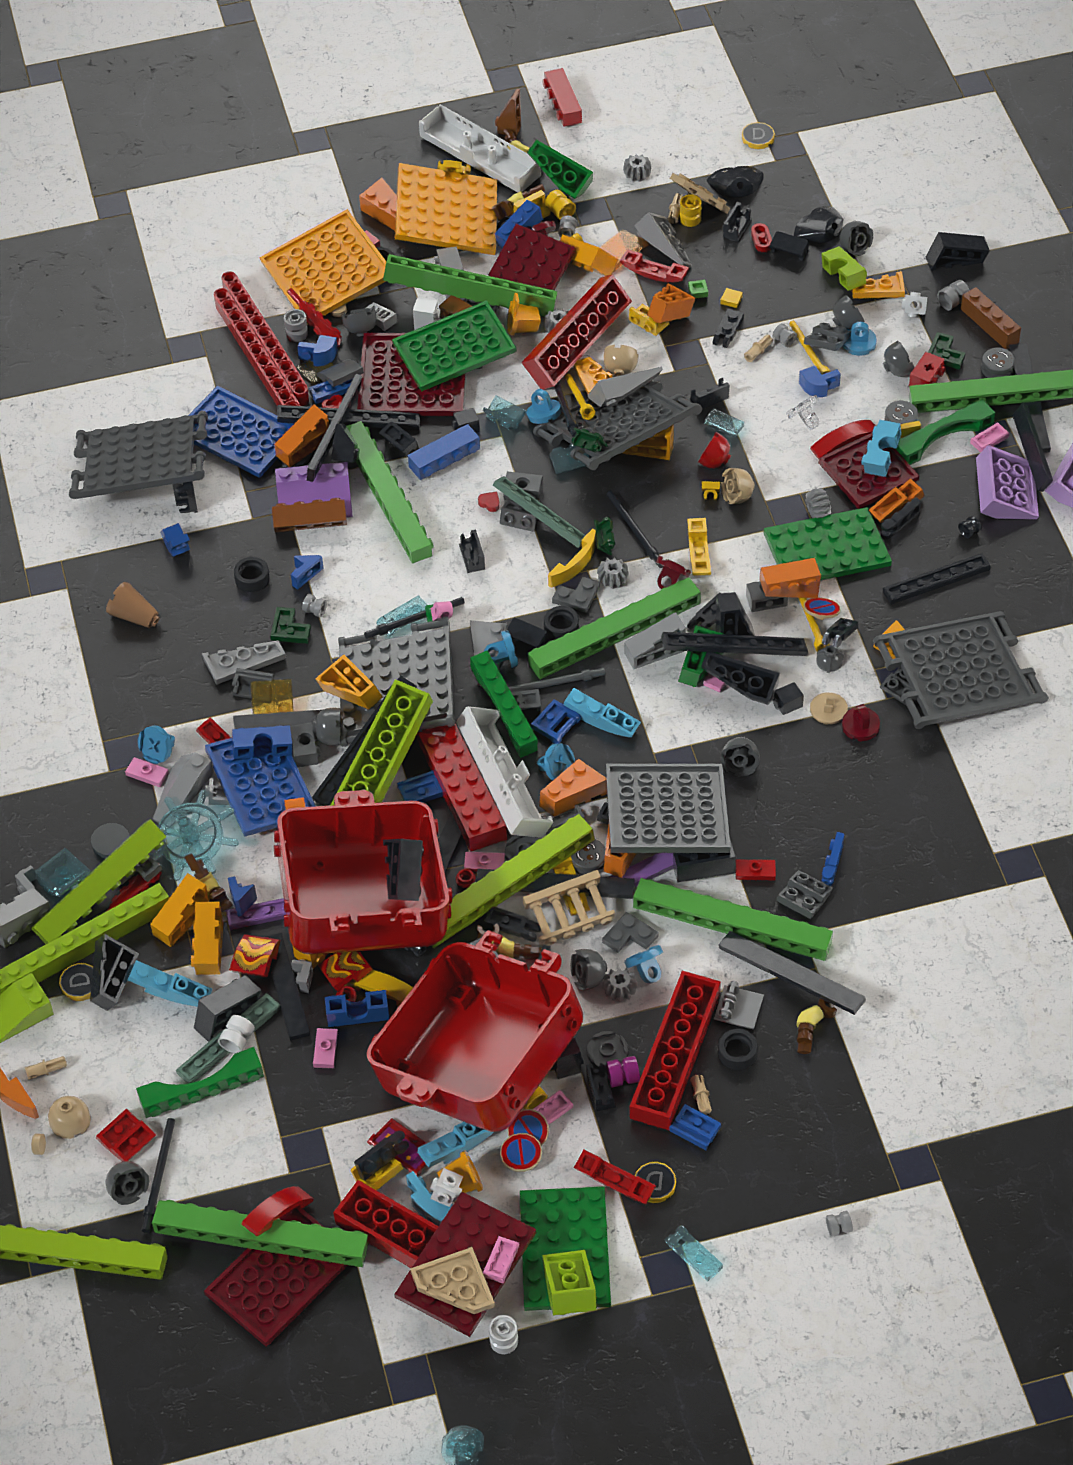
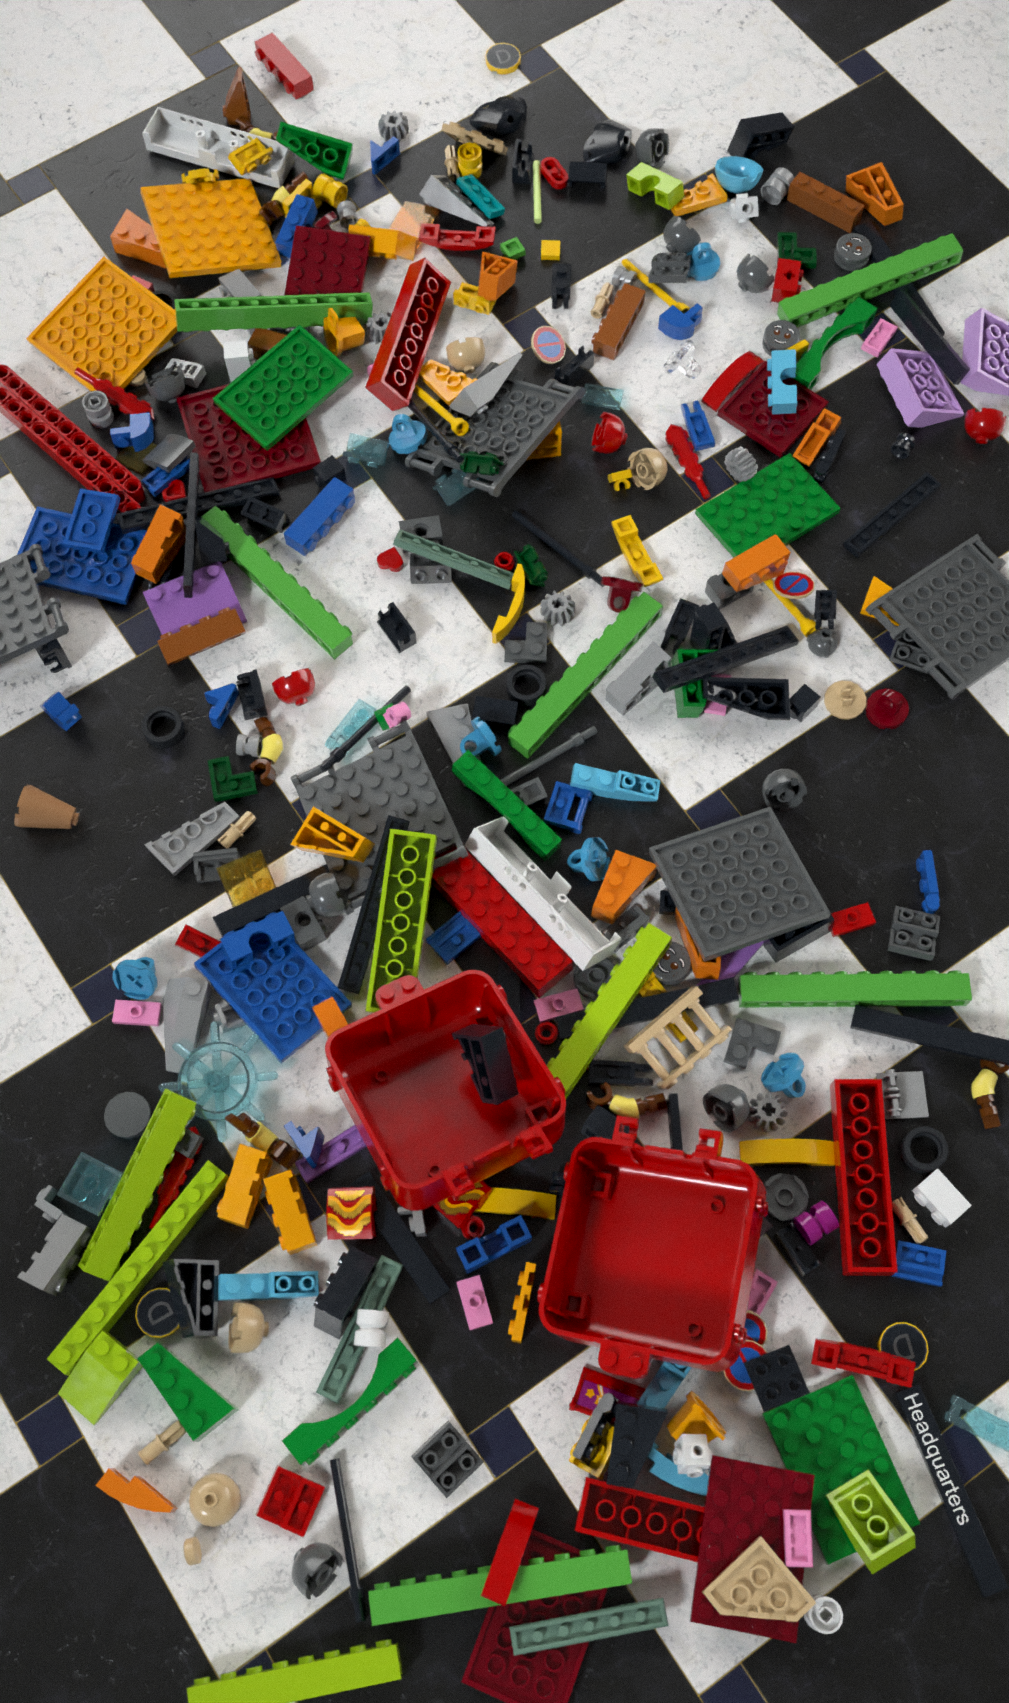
camera: 20 degrees left, 15 degrees up
none -> blue plate [63,488,121,554]
none -> green wedge [137,1343,239,1442]
none -> tan axle [217,811,256,849]
none -> yellow bracket [228,138,273,175]
none -> tan cylinder [228,1302,269,1353]
none -> black hinge [236,669,268,721]
none -> reddish brown piece [249,717,283,786]
none -> red cylinder [272,668,315,707]
none -> blue slope [370,136,400,175]
none -> dark grey slope [411,1421,484,1498]
none -> teal plate [456,174,505,219]
none -> red plate [494,552,515,571]
none -> light orange wing [508,1262,536,1343]
none -> sand green tile [509,1597,669,1656]
none -> piece [531,326,566,364]
none -> yellowish green bar [533,160,542,224]
none -> dark orange brick [591,283,646,360]
none -> black wedge [607,1401,668,1489]
none -> red sword [665,424,711,499]
none -> blue hinge [681,400,715,451]
none -> medium azure cylinder [715,156,763,194]
none -> yellow slope [739,1139,835,1166]
none -> black hinge [744,1345,810,1412]
none -> orange wedge [846,162,904,226]
none -> black tile [895,1384,1008,1597]
none -> white brick [912,1168,972,1228]
none -> red cylinder [965,408,1007,444]

